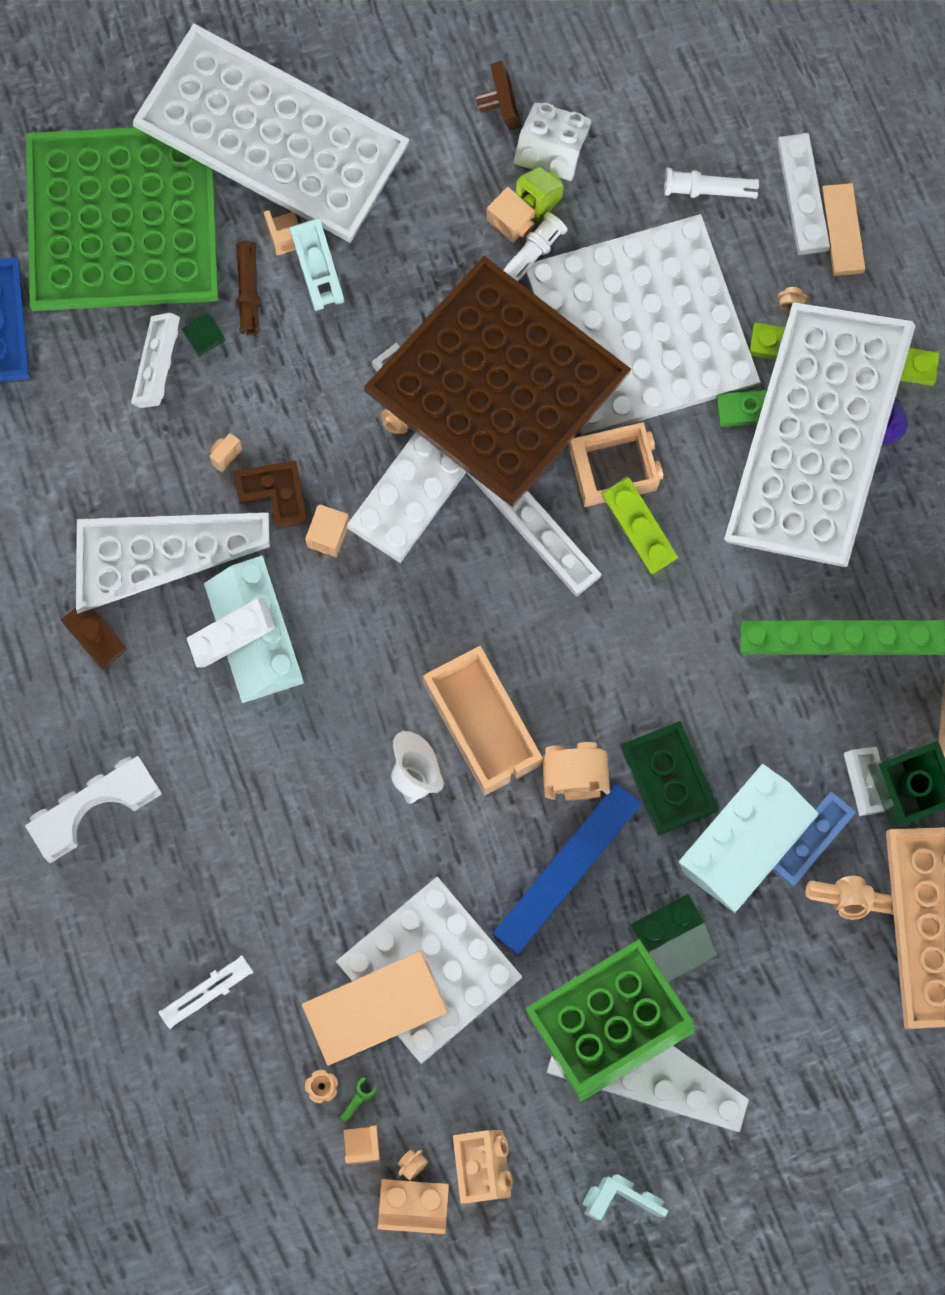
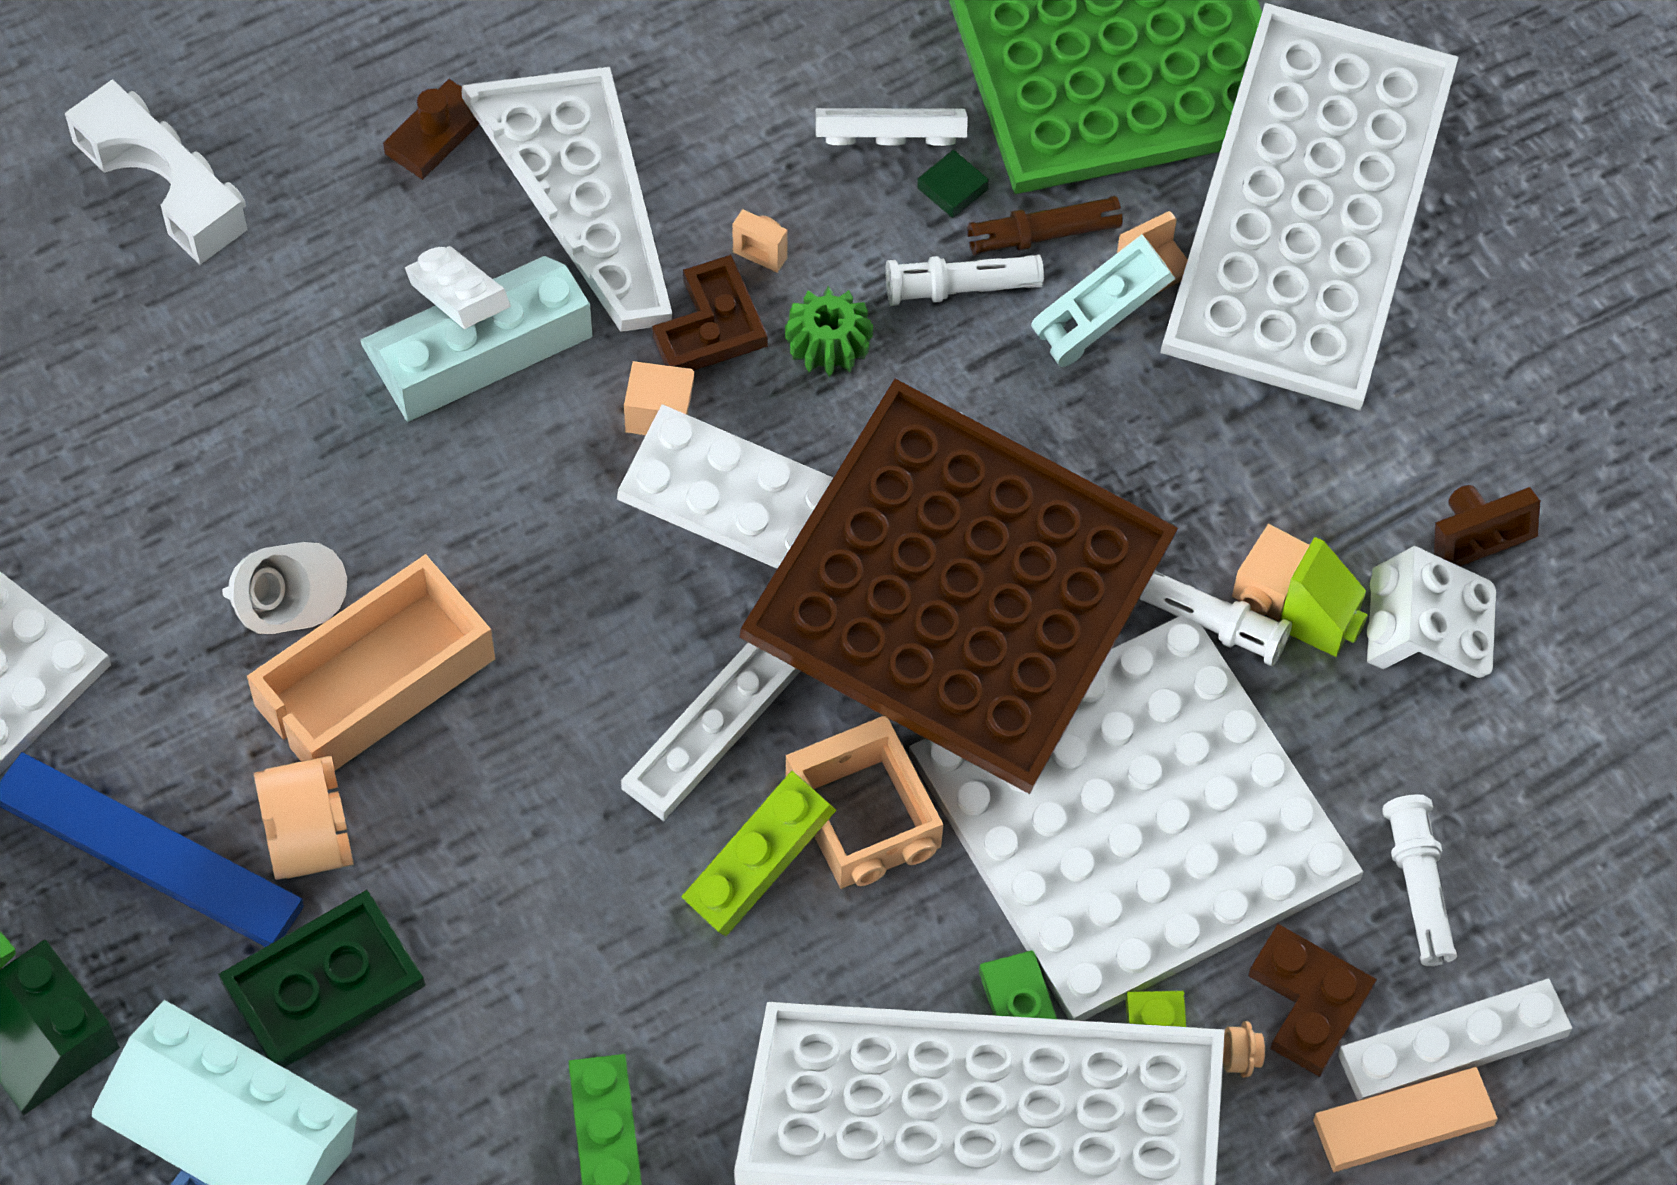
camera: 80 degrees right, 15 degrees down
none -> bright green gear [785,285,873,377]
none -> white pin [886,255,1044,306]
none -> reddish brown plate [1248,924,1377,1077]

